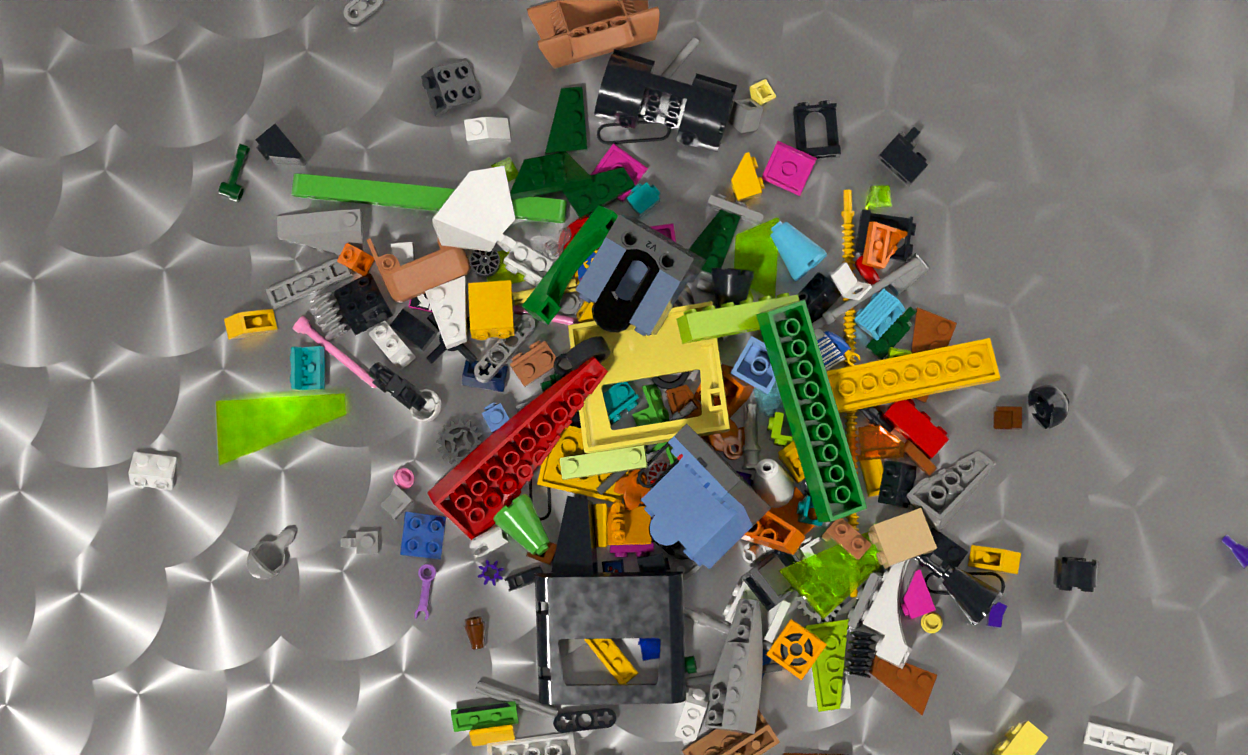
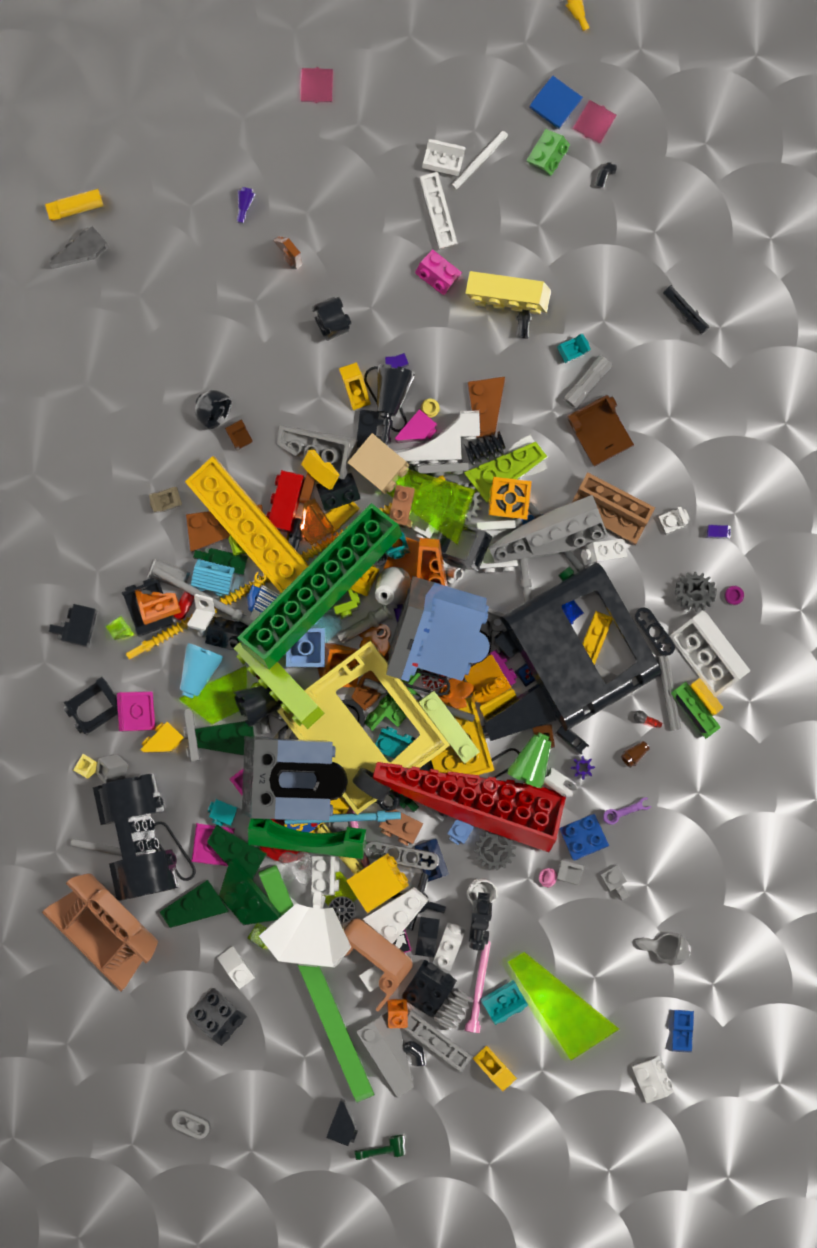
camera: 125 degrees left, 0 degrees up
none -> dark tan bracket [149,487,182,512]
none -> dark orange wing [273,236,303,269]
none -> medium azure bar [285,810,401,824]
none -> yellow slope [301,450,340,489]
none -> black arm [403,1041,426,1066]
none -> dark pink bracket [415,249,462,295]
none -> piece [634,710,663,728]
none -> blue slope [672,1010,694,1053]

